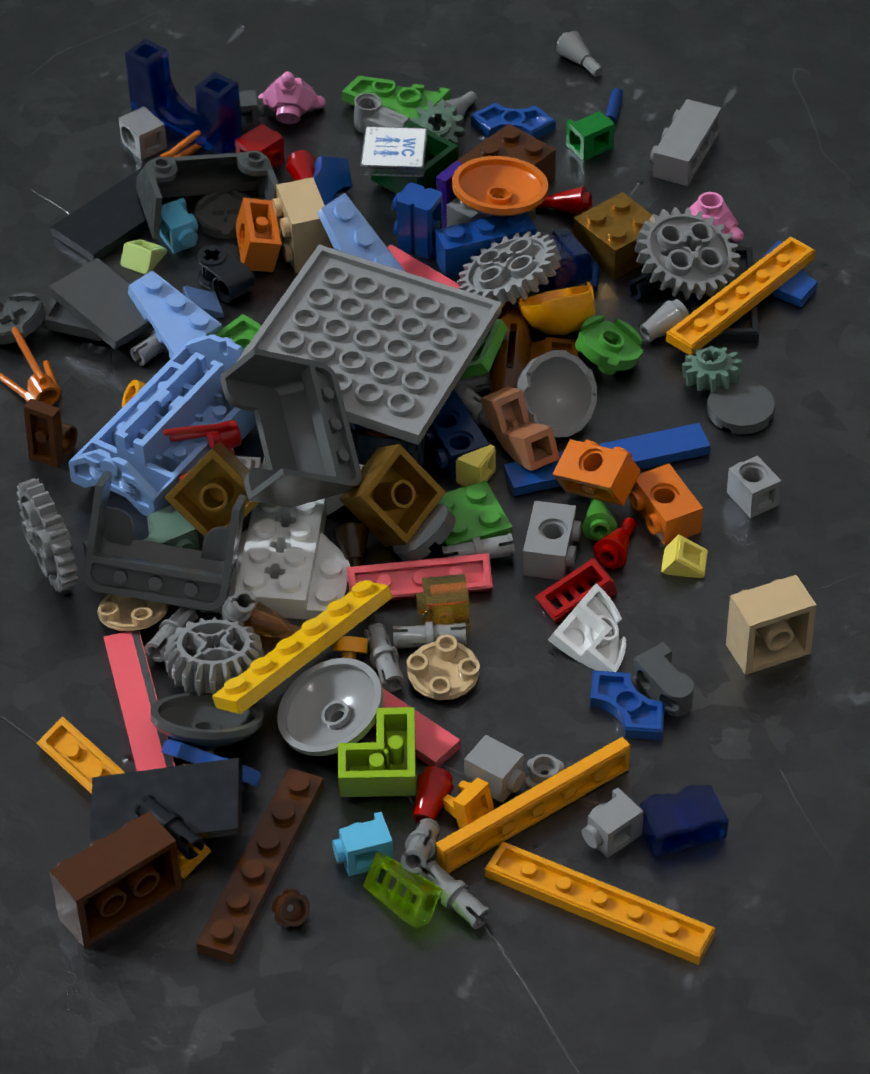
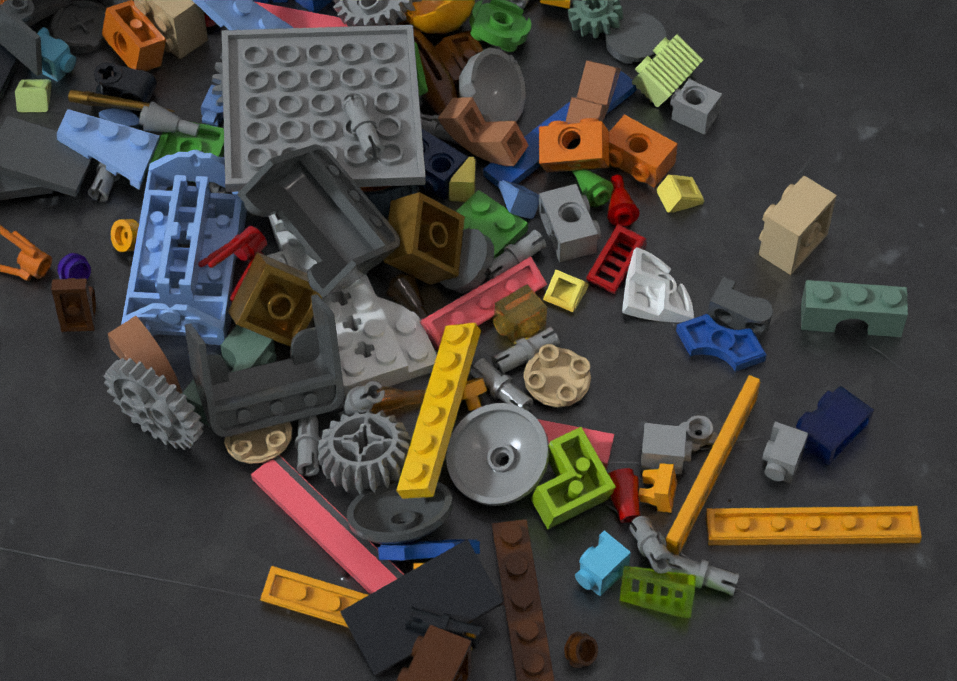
camera: 30 degrees left, 10 degrees up
none -> dark purple plate [57,253,91,280]
none -> pearl gold bar [68,90,175,112]
none -> nougat brick [108,316,182,394]
none -> light grey cone [139,101,200,137]
none -> light grey pin [343,95,385,159]
none -> medium blue slope [498,180,539,219]
none -> light yellow slope [543,270,589,313]
none -> nougat brick [565,60,621,124]
none -> yellowish green brick [632,34,703,107]
none -> sand green arch [801,280,908,337]

